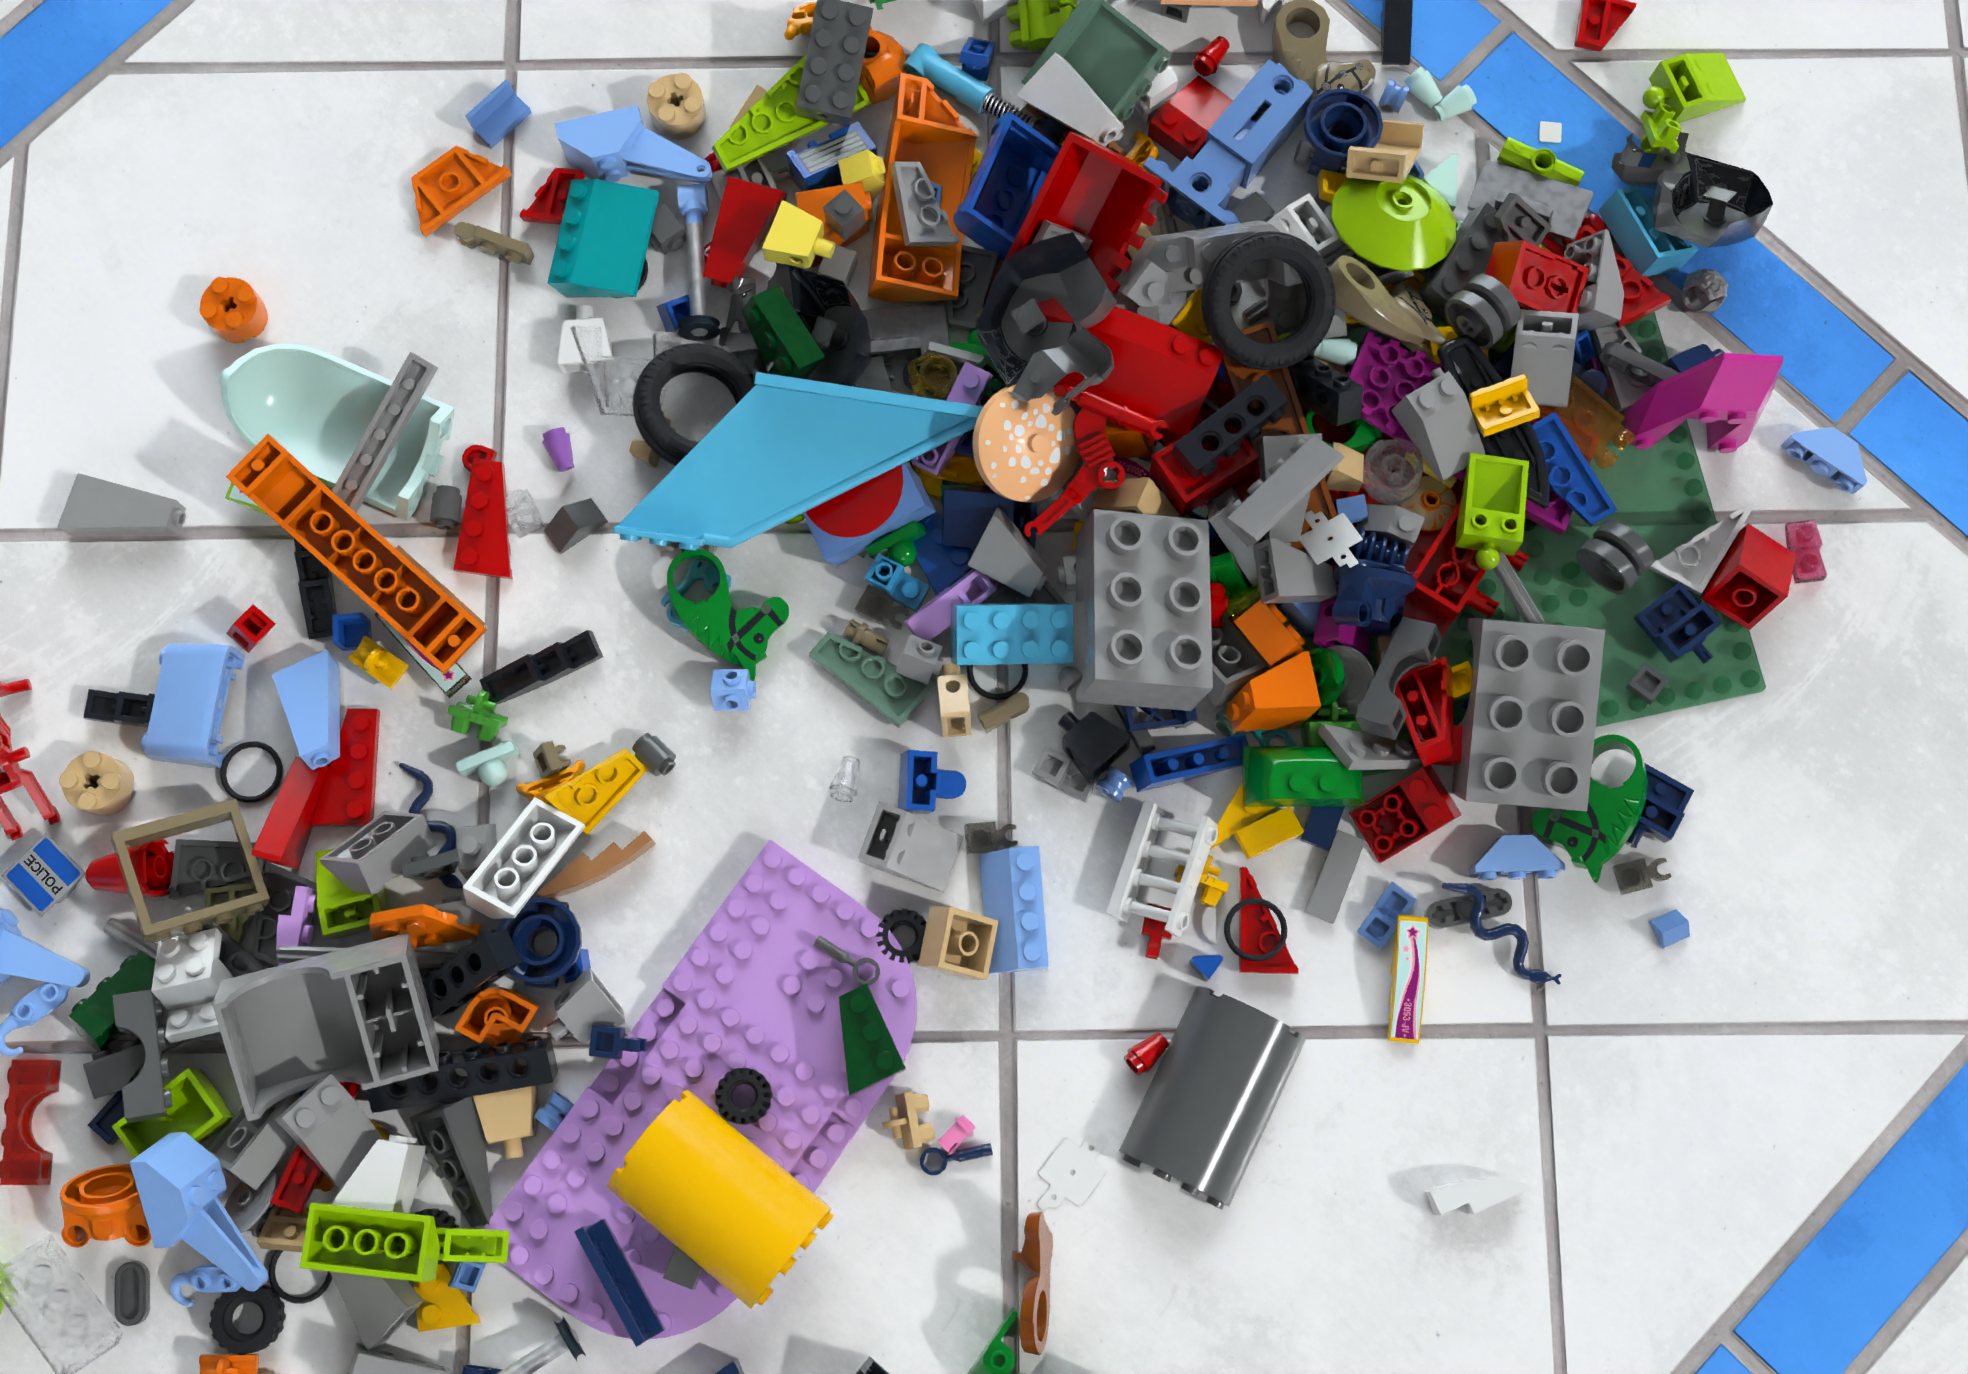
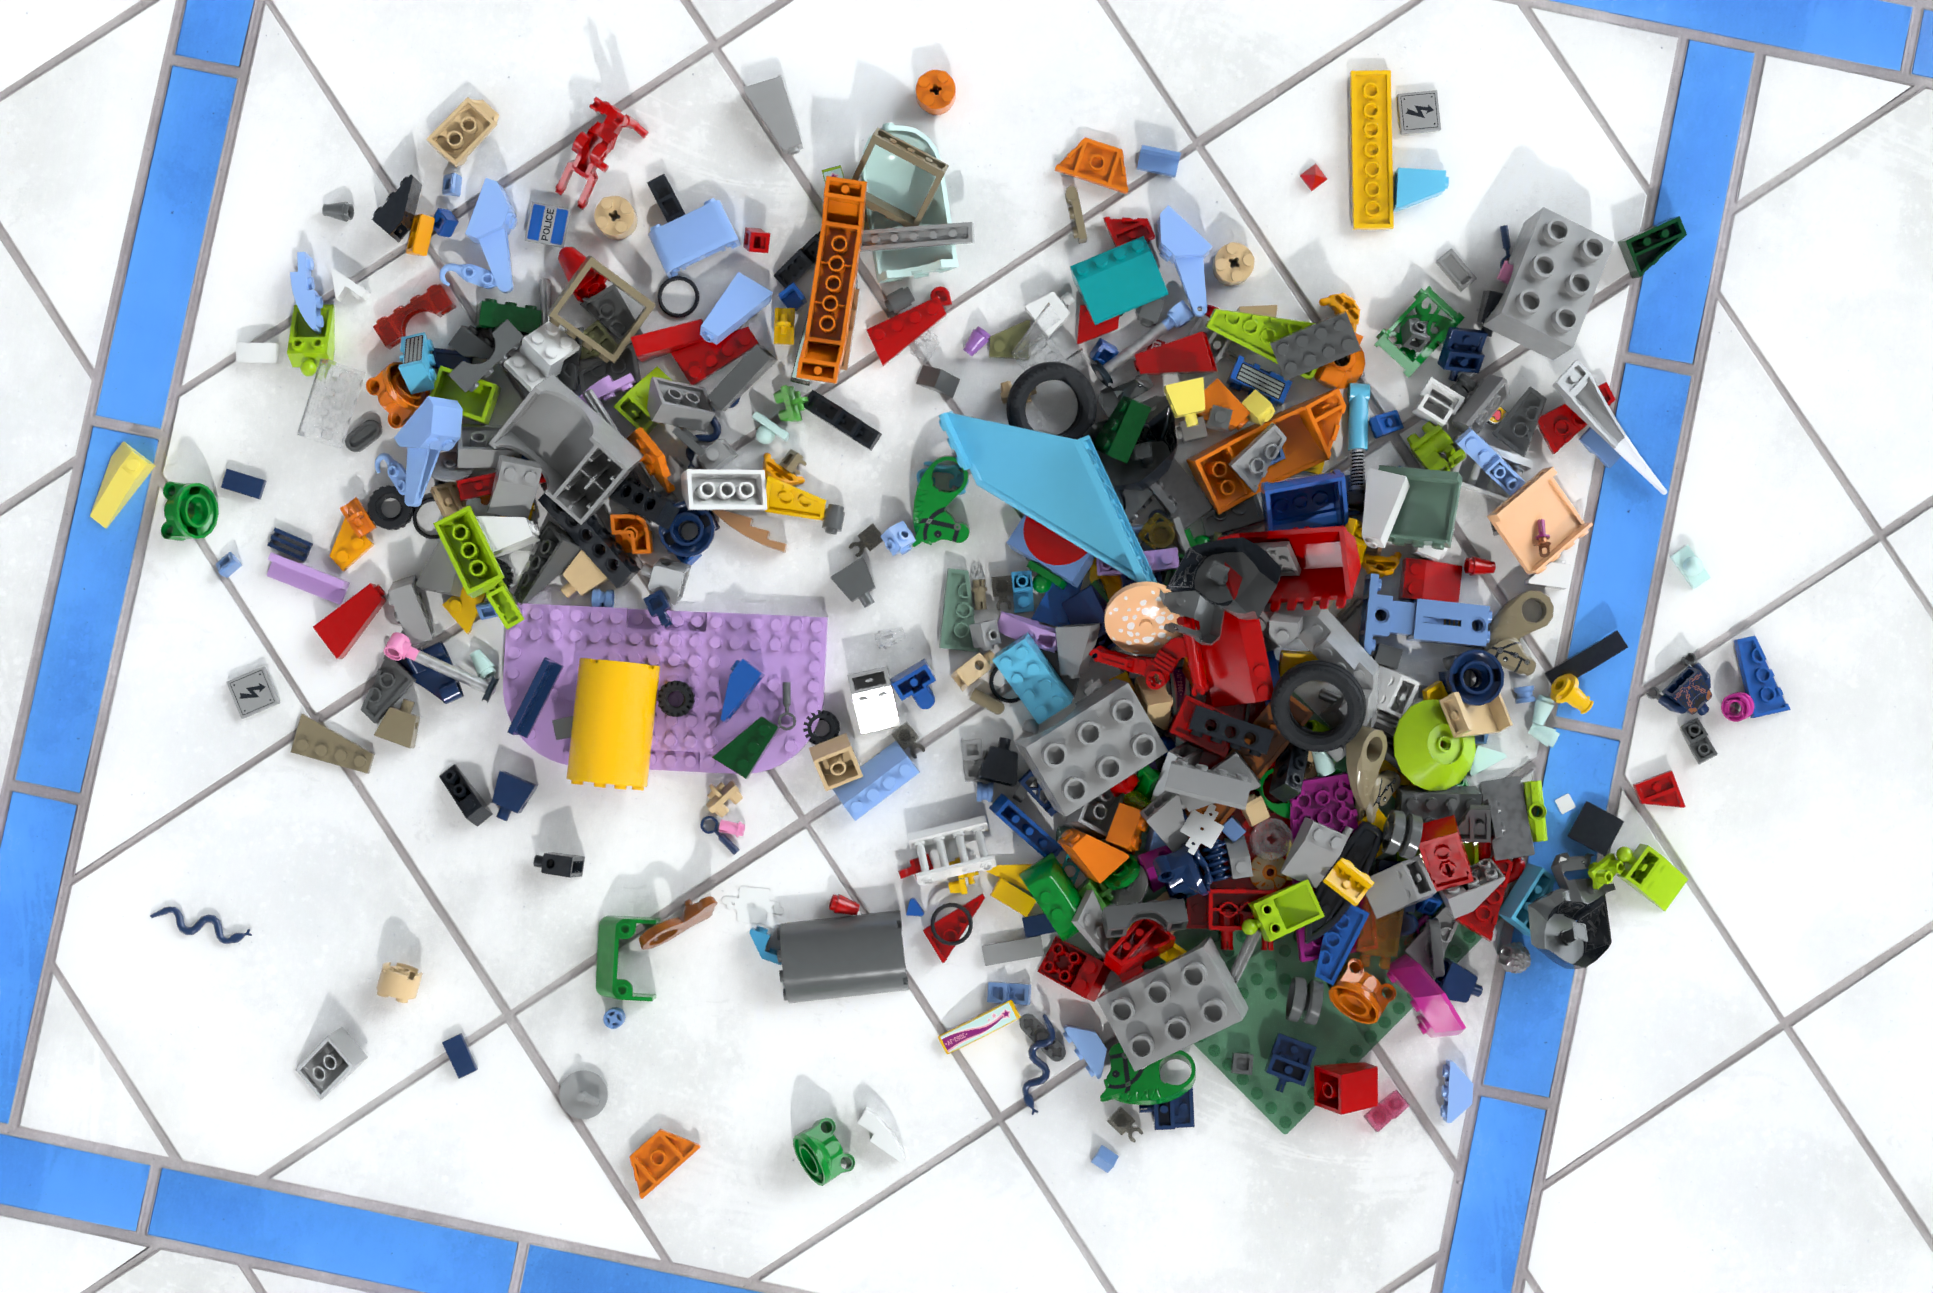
camera: 60 degrees right, 10 degrees up
white wing [1649,505,1753,596] -> none
none -> medium azure wedge [399,332,437,394]
none -> light aqua cone [470,649,496,680]
none -> dark grey slope [707,344,777,411]
none -> blue slope [721,659,765,722]
none -> dark azure slope [749,926,782,965]
none -> green piece [793,1118,855,1186]
none -> dark grey torso [830,557,876,608]
none -> clear smoke plate [849,524,883,558]
none -> dark tan window [852,127,949,227]
none -> olive wing [989,320,1030,359]
none -> red wing [1077,305,1119,344]
none -> orange piece [1328,958,1396,1024]
none -> yellow piece [1550,674,1594,714]
none -> black slope [1568,801,1624,856]

